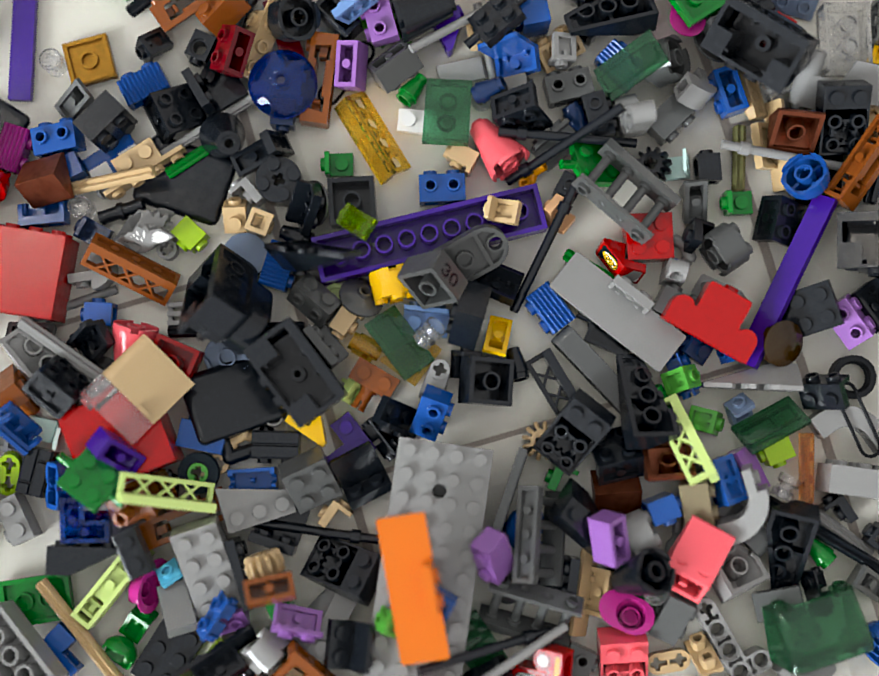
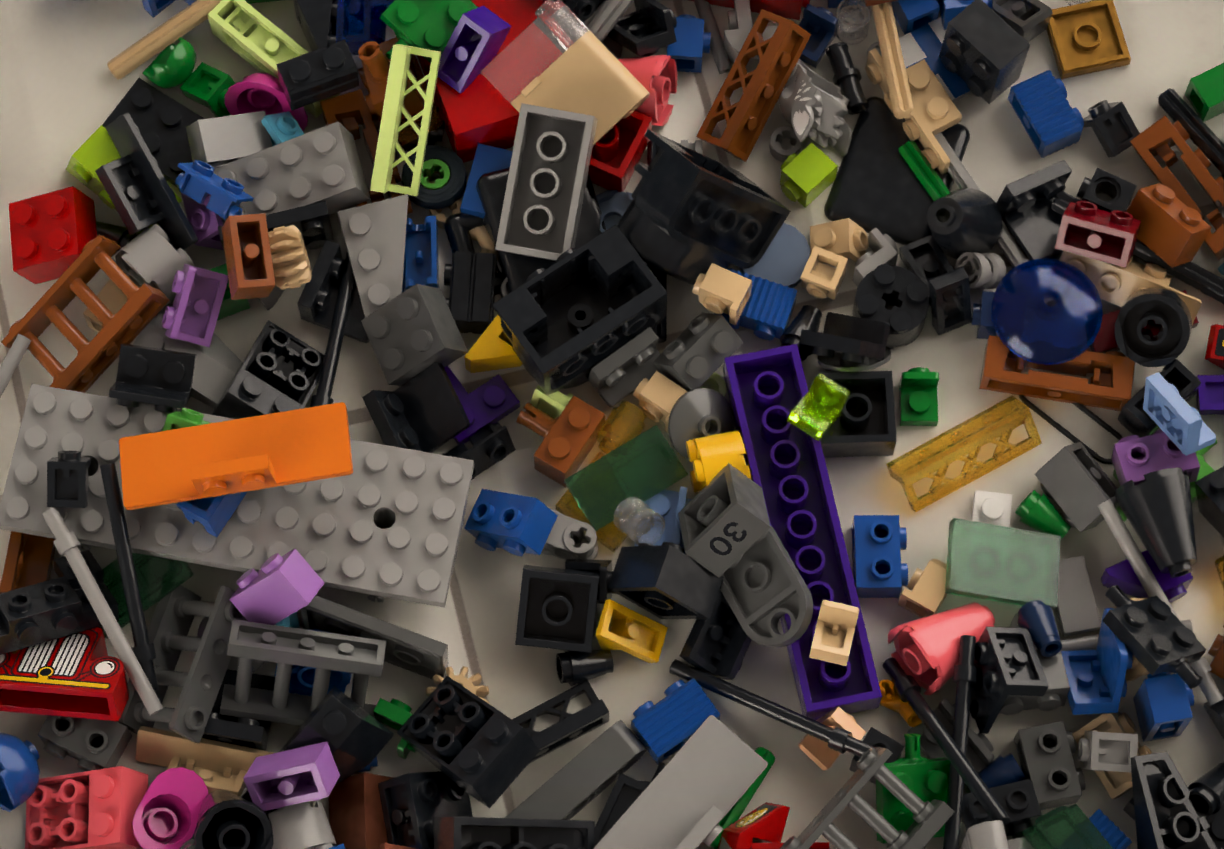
camera: 90 degrees right, 15 degrees down
black bracket [142,83,207,145] -> none
black wedge [264,240,362,275] -> none
tan bracket [317,498,354,528] -> none
medium lavender brick [334,40,369,91] -> none
black bracket [372,395,417,439] -> none
none -> light grey brick [495,103,598,261]
none -> tan brick [692,263,752,325]
none -> light grey wheel [955,252,1006,289]

